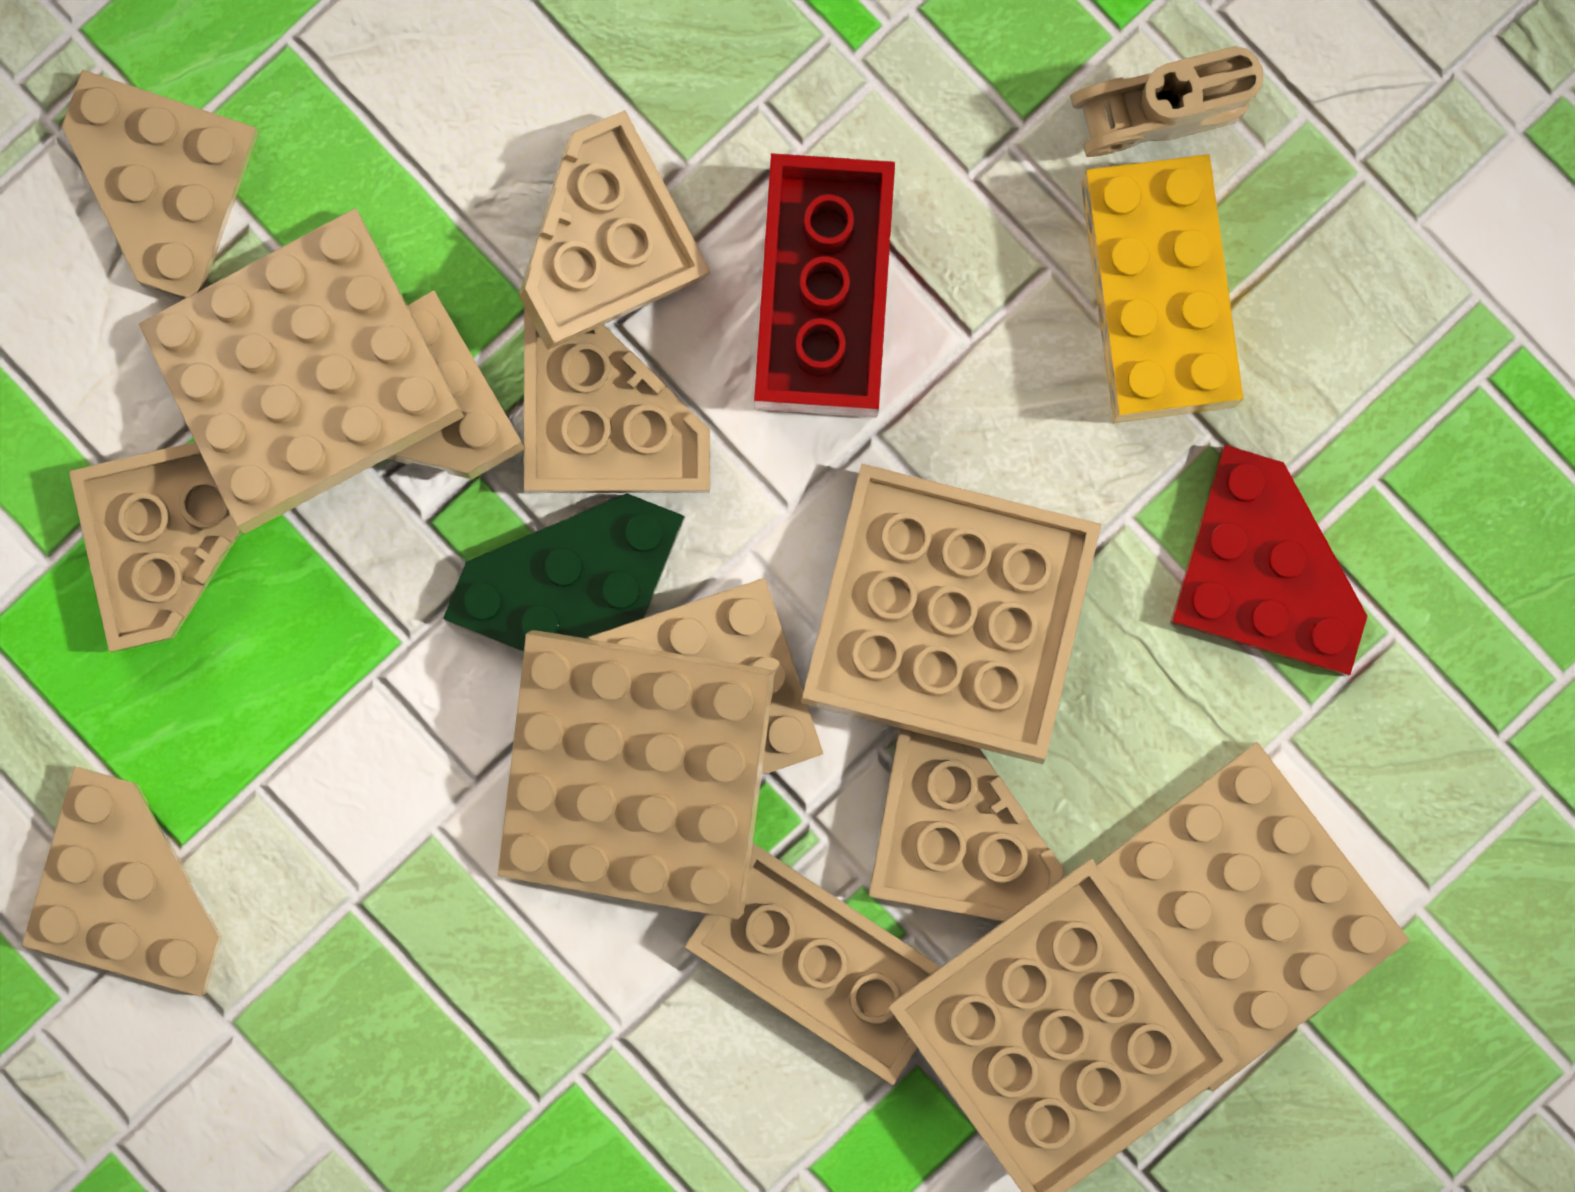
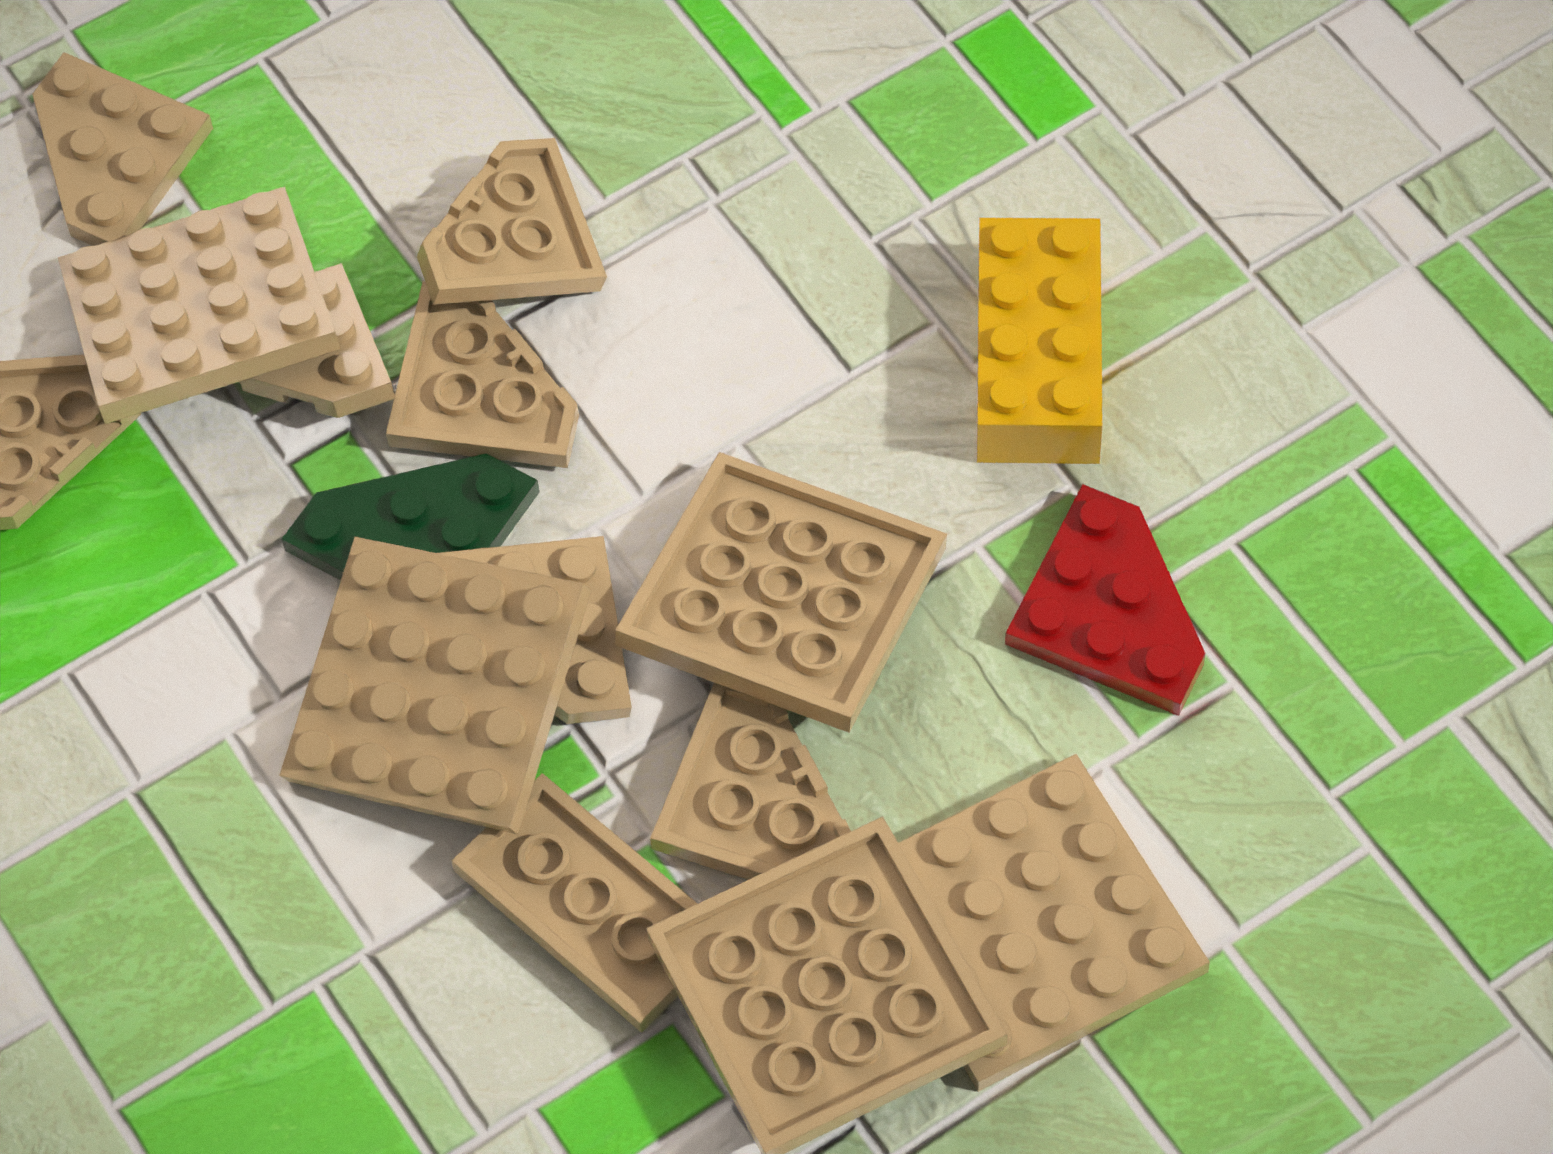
camera: 15 degrees right, 25 degrees down
red brick [754,153,895,418] -> none
tan piece [1070,46,1263,157] -> none

